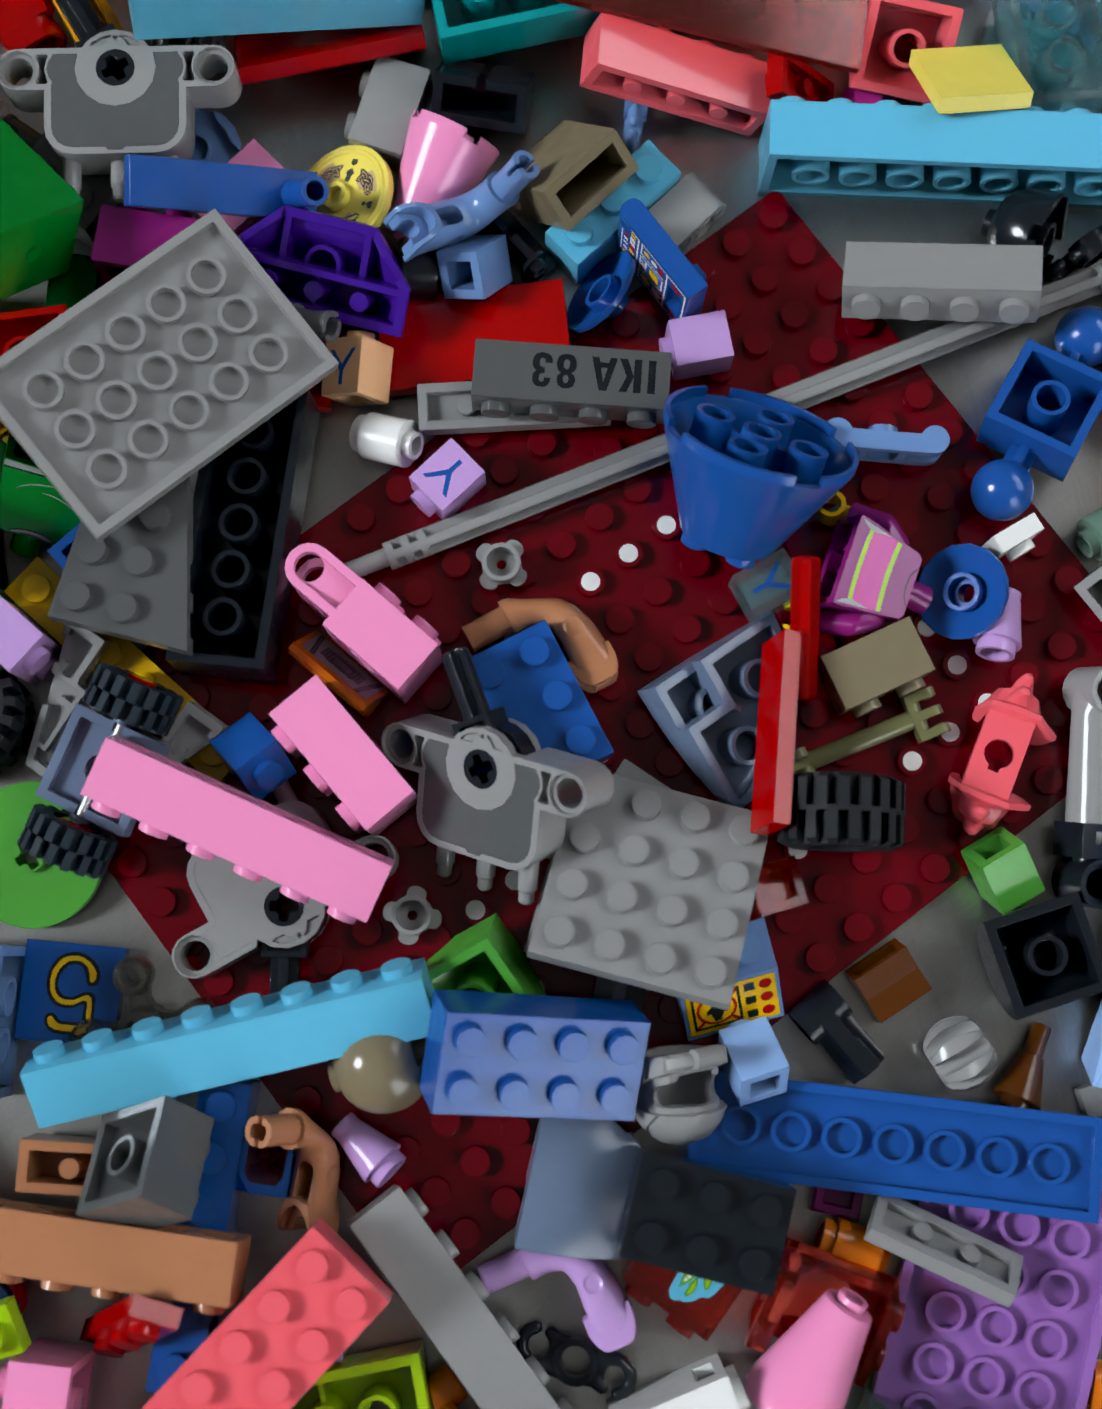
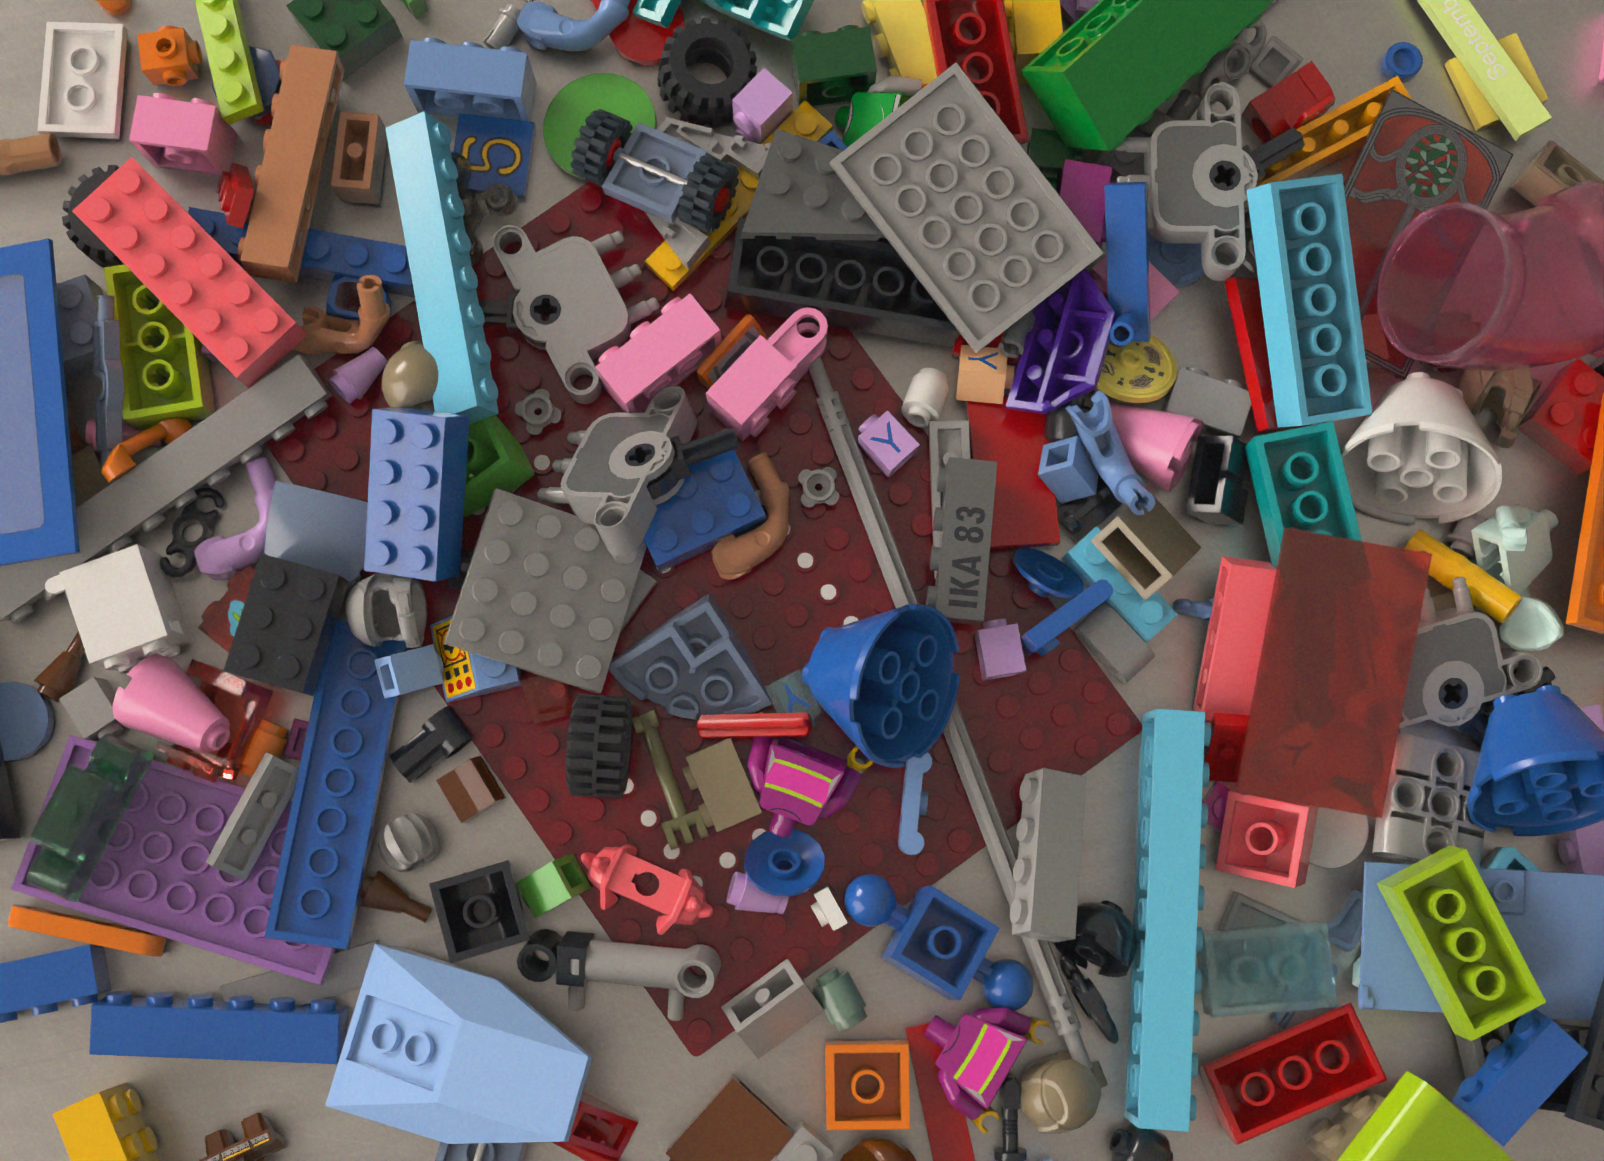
camera: 90 degrees right, 0 degrees up
dark grey slope [76,1095,214,1228] -> none
bright pink brick [80,735,395,925] -> none
blue brick [209,712,297,799] -> none
red tile [750,629,801,836] -> none
light yellow tile [909,44,1034,114] -> none

